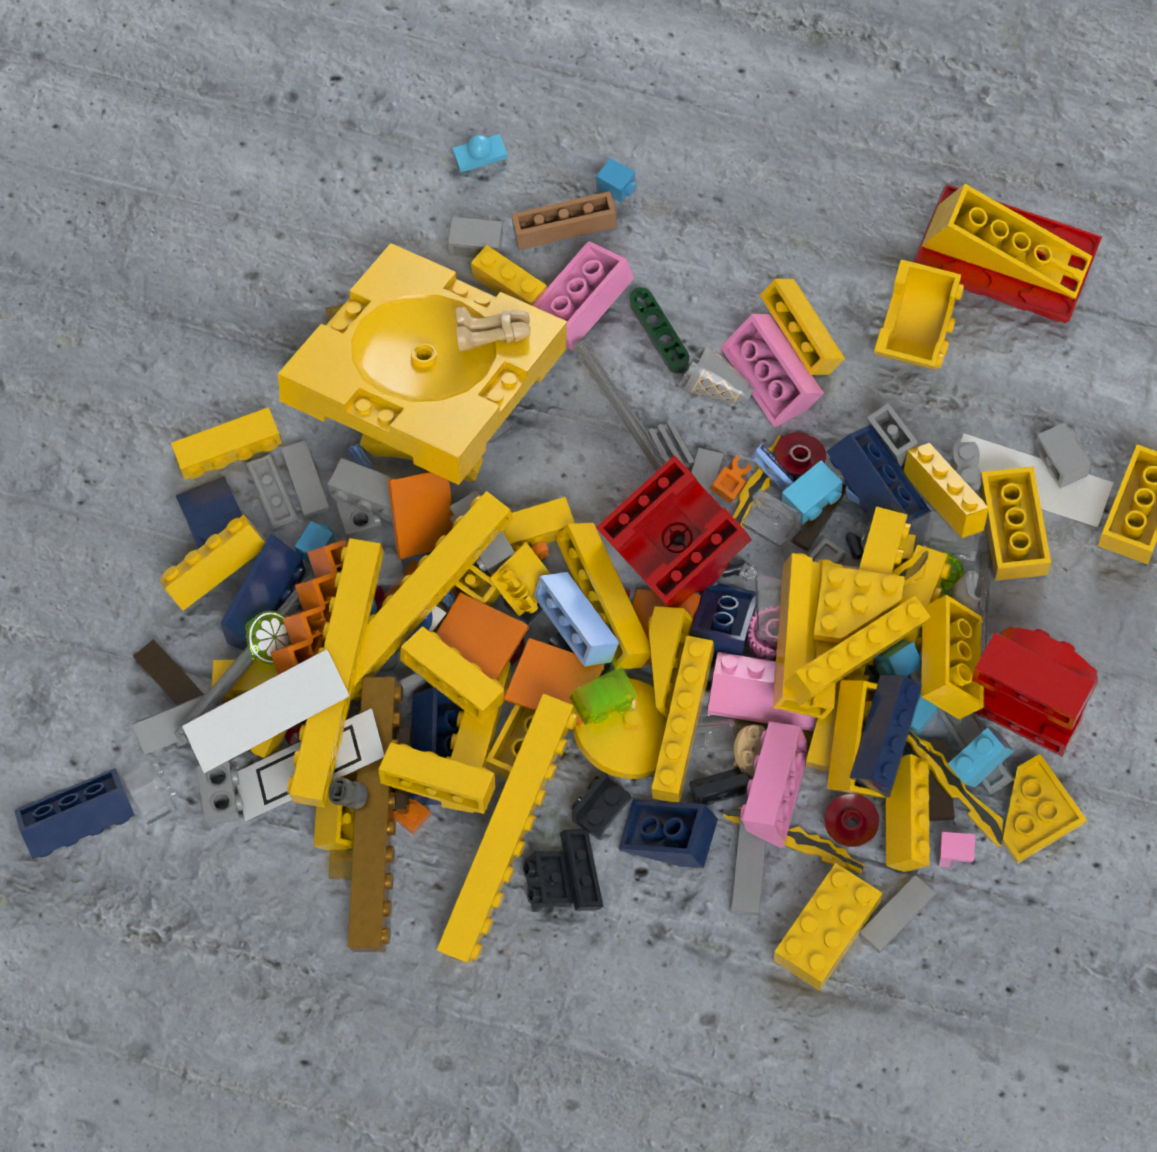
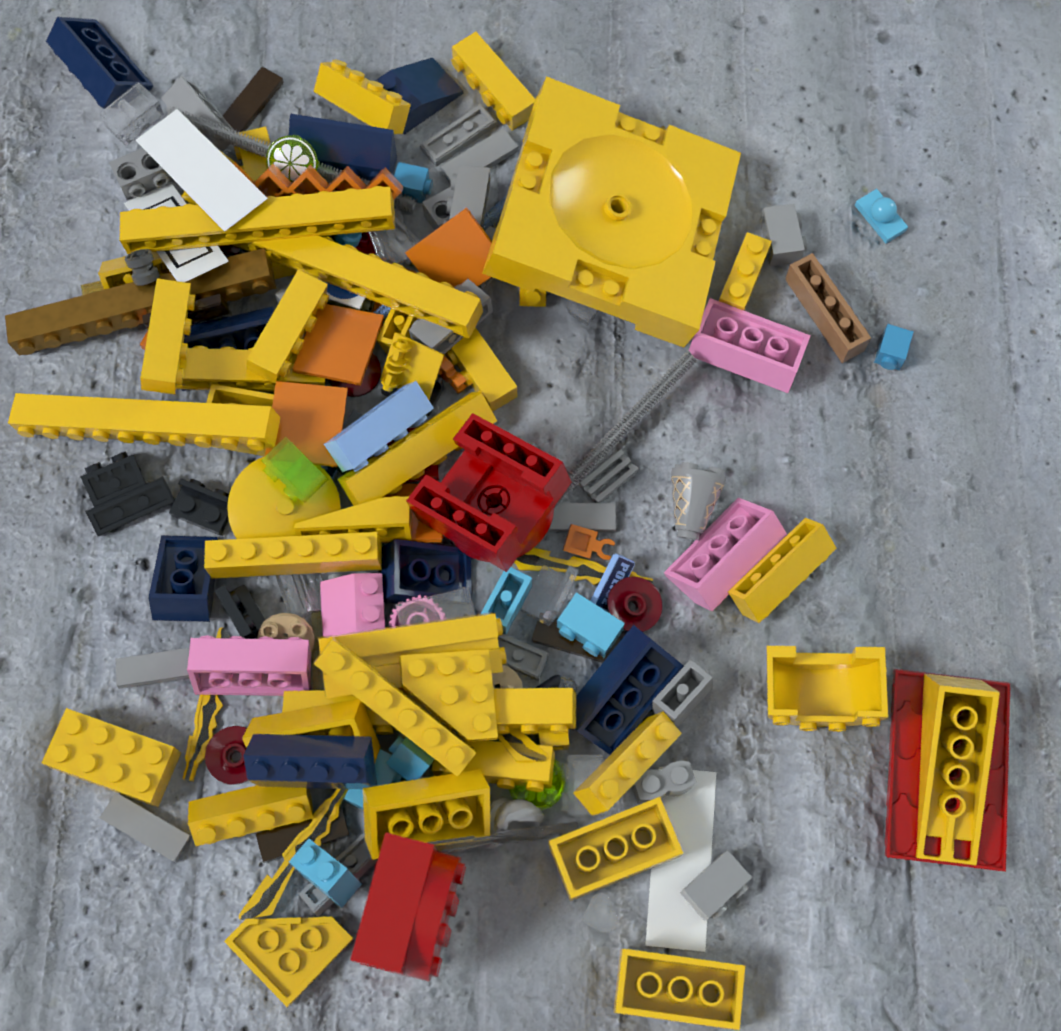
camera: 70 degrees right, 5 degrees up
tan piece [456,307,531,351] -> none
dark green beam [630,287,689,373] -> none
arm [721,559,758,582] -> none
bright pink panel [938,832,975,867] -> none
none -> medium azure brick [481,567,532,635]

